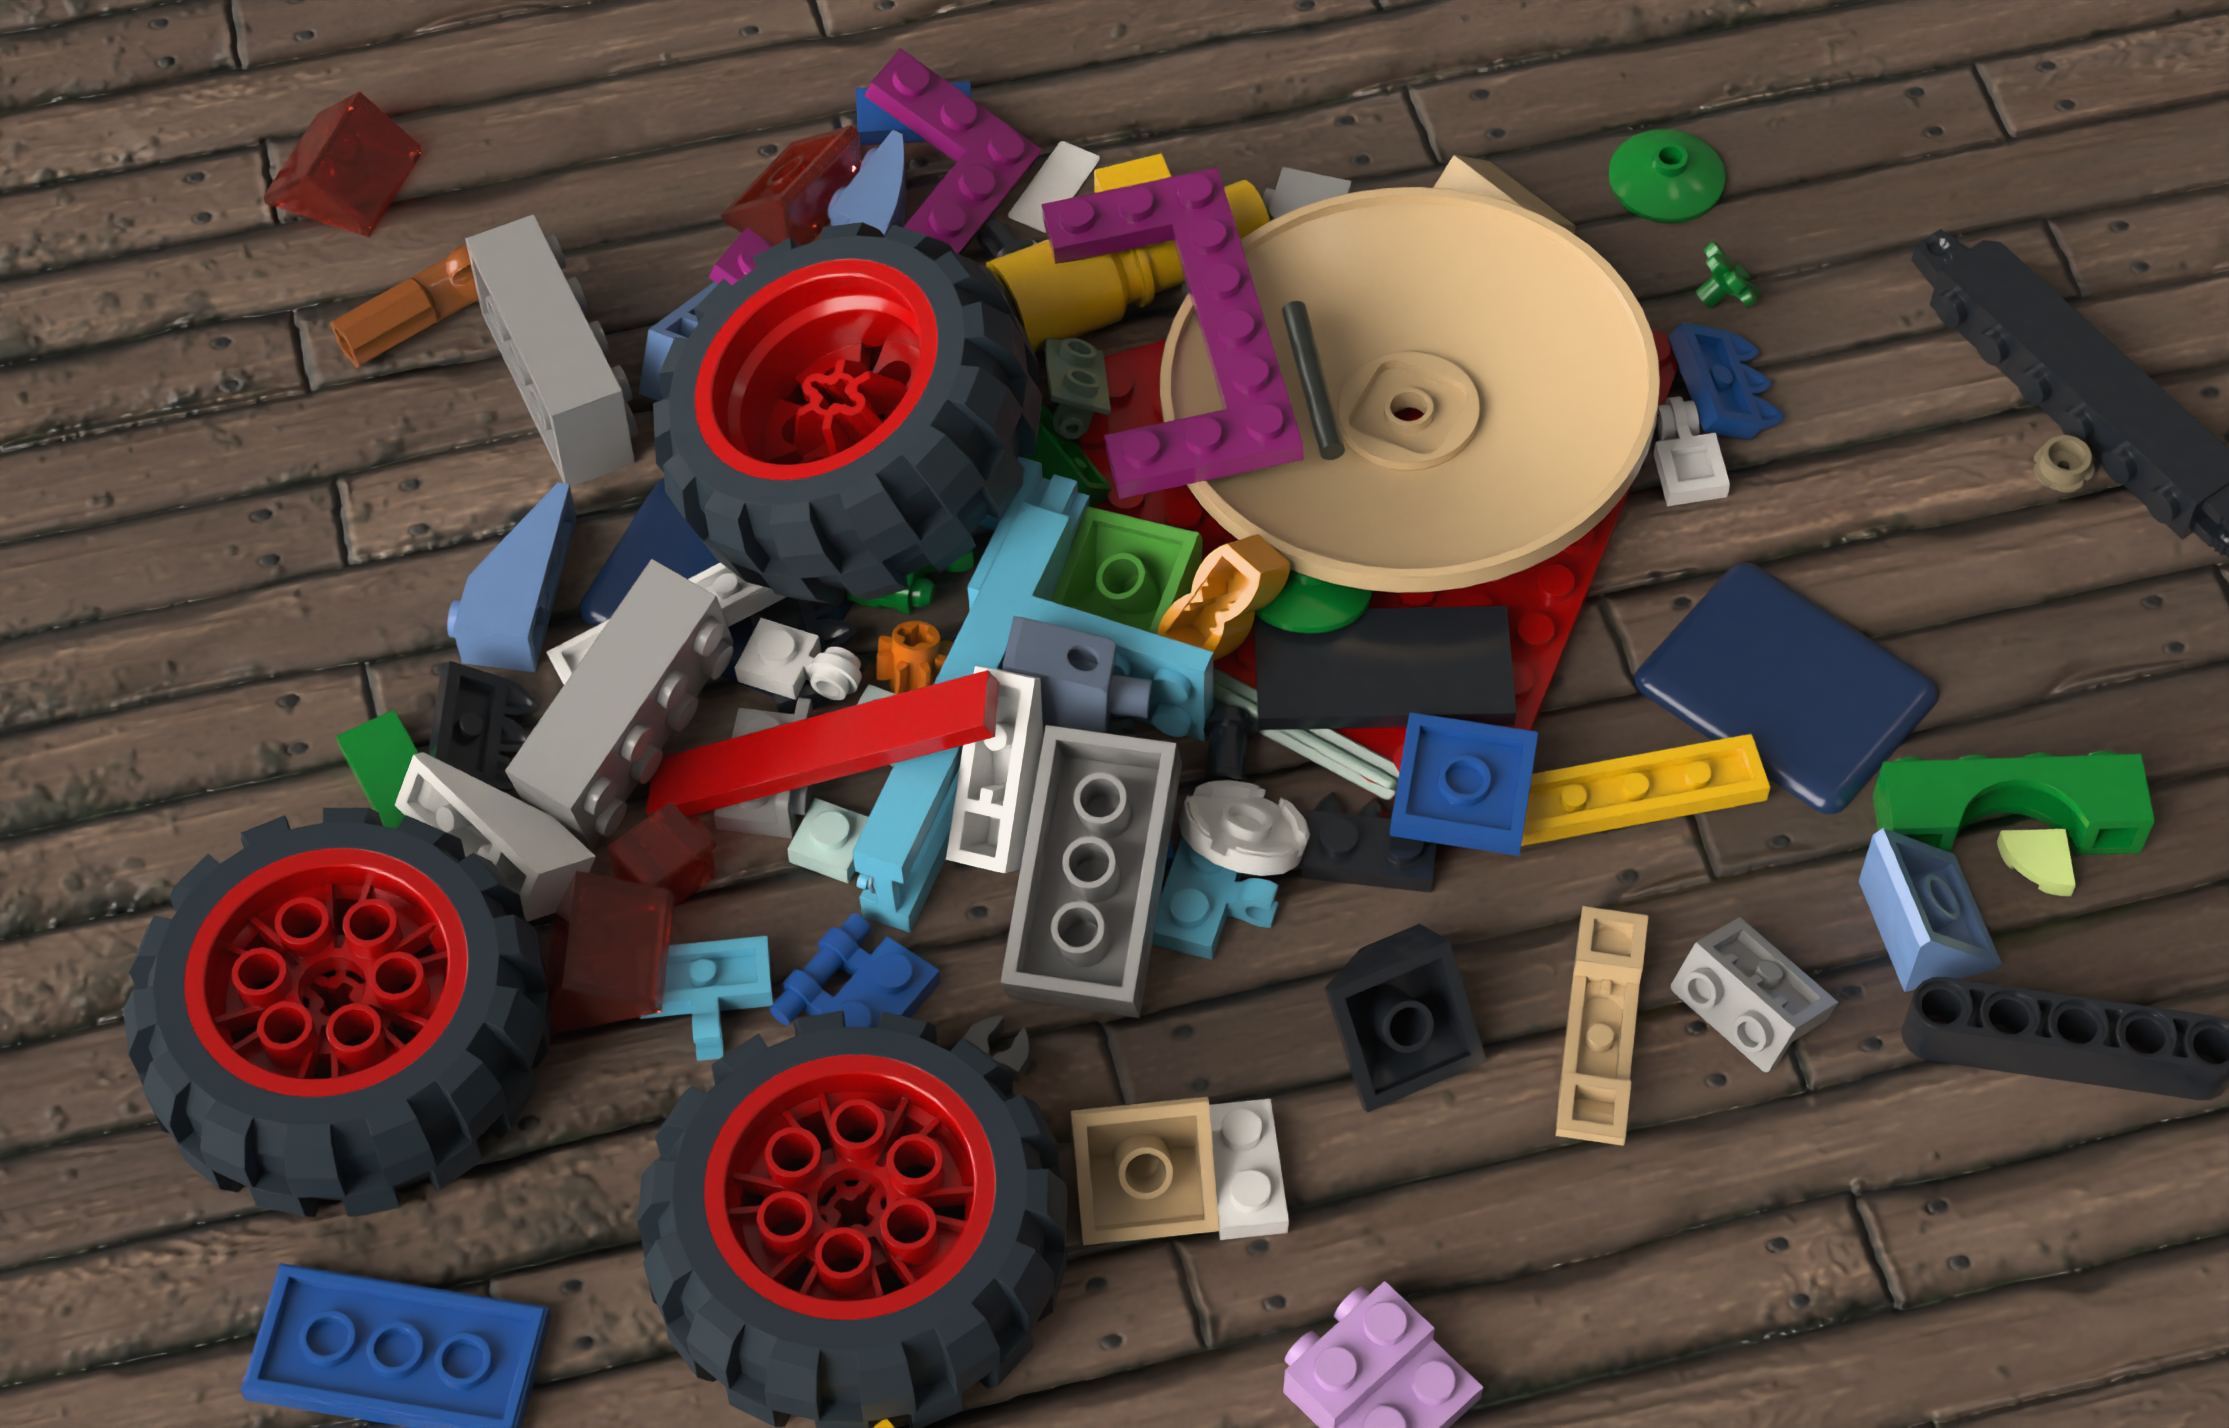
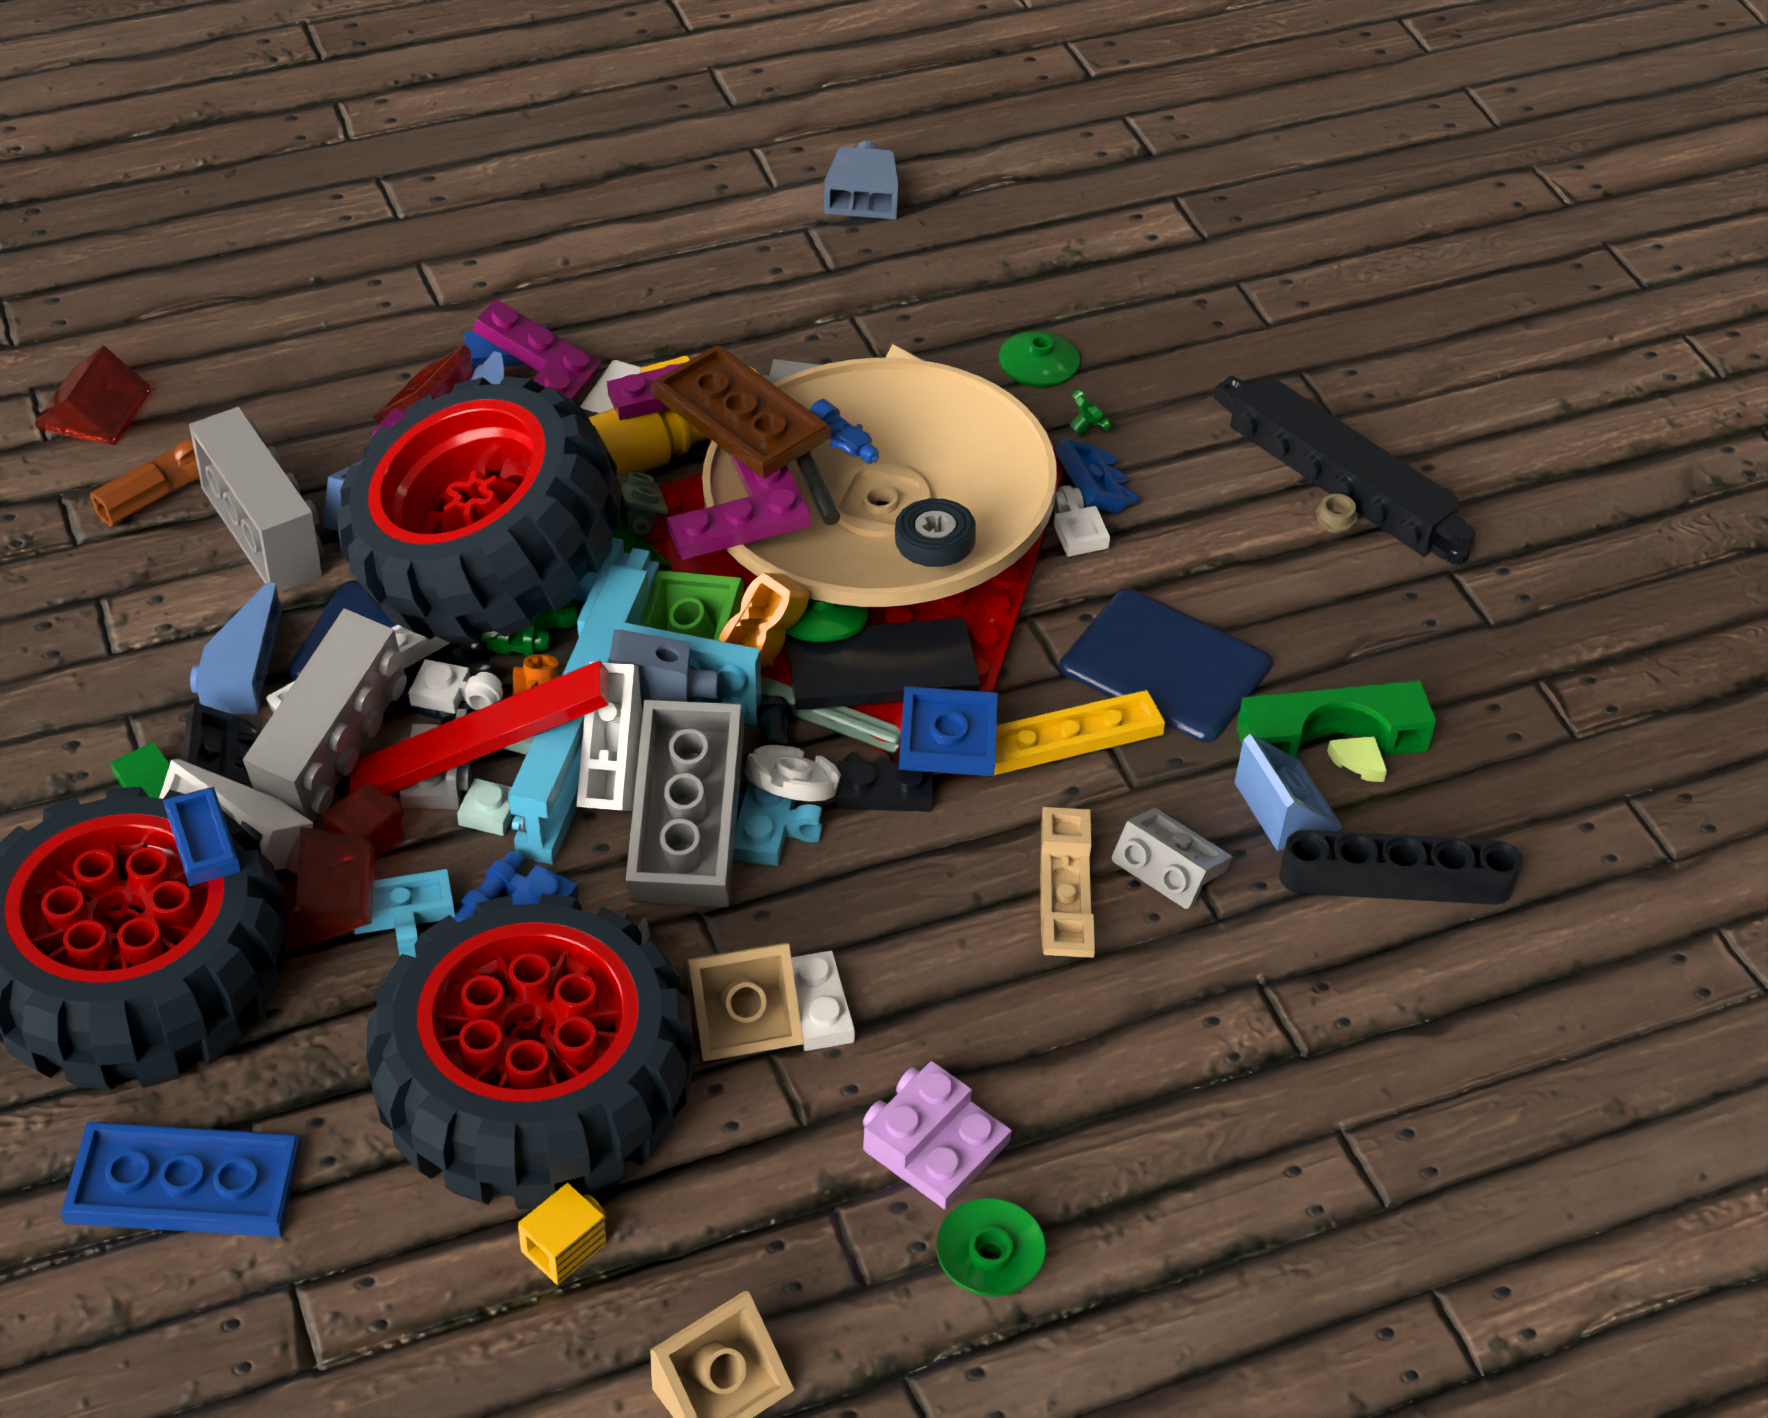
camera: 10 degrees left, 10 degrees down
black slope [1324,923,1487,1113] -> none
none -> blue tile [163,786,241,886]
none -> reddish brown tile [650,344,831,479]
none -> blue piece [809,399,879,464]
none -> black bush [895,498,976,567]

